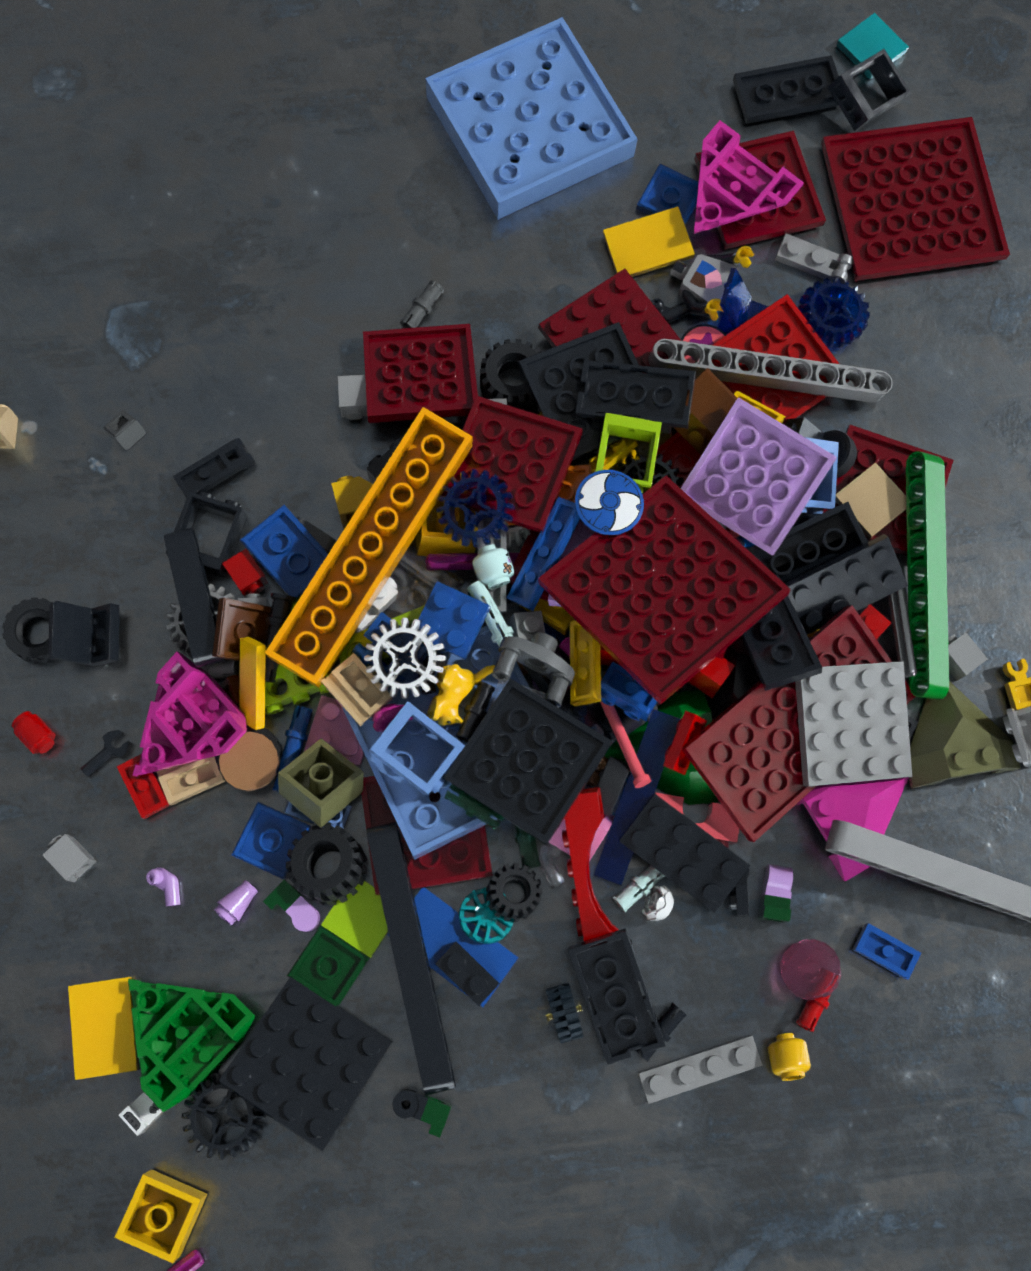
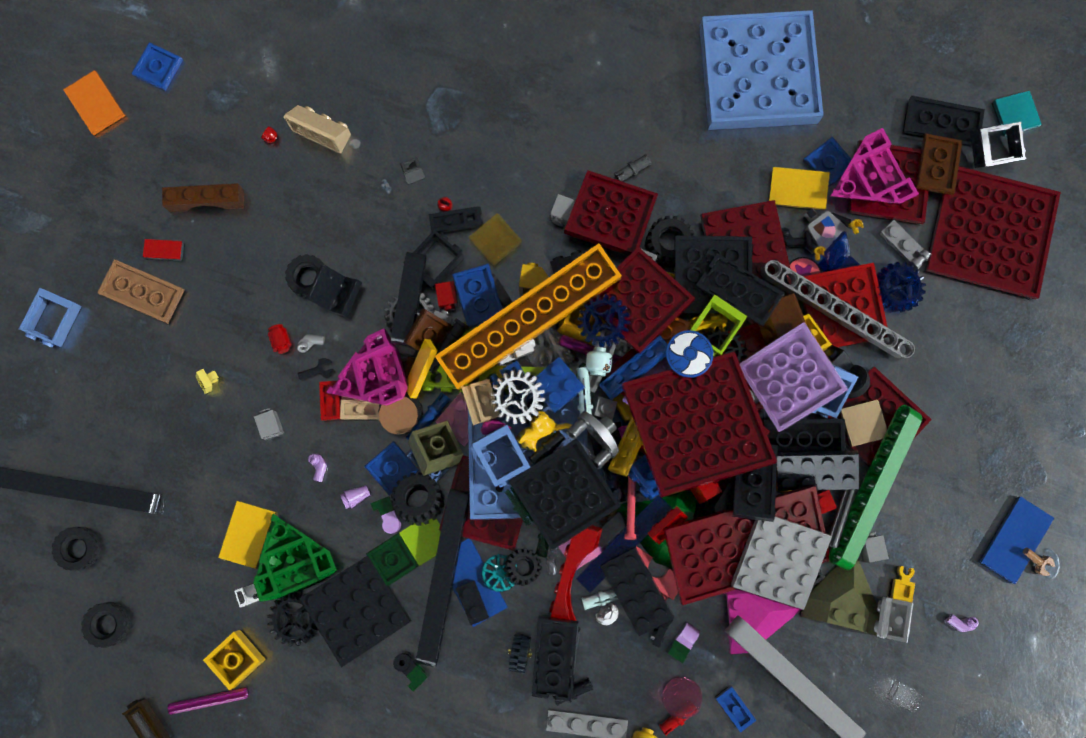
camera: 30 degrees right, 5 degrees up
none -> light grey arm [297,334,325,353]
none -> red hinge [437,197,453,212]
none -> clear yellow plate [469,213,522,266]
none -> reddish brown tile [915,133,962,195]

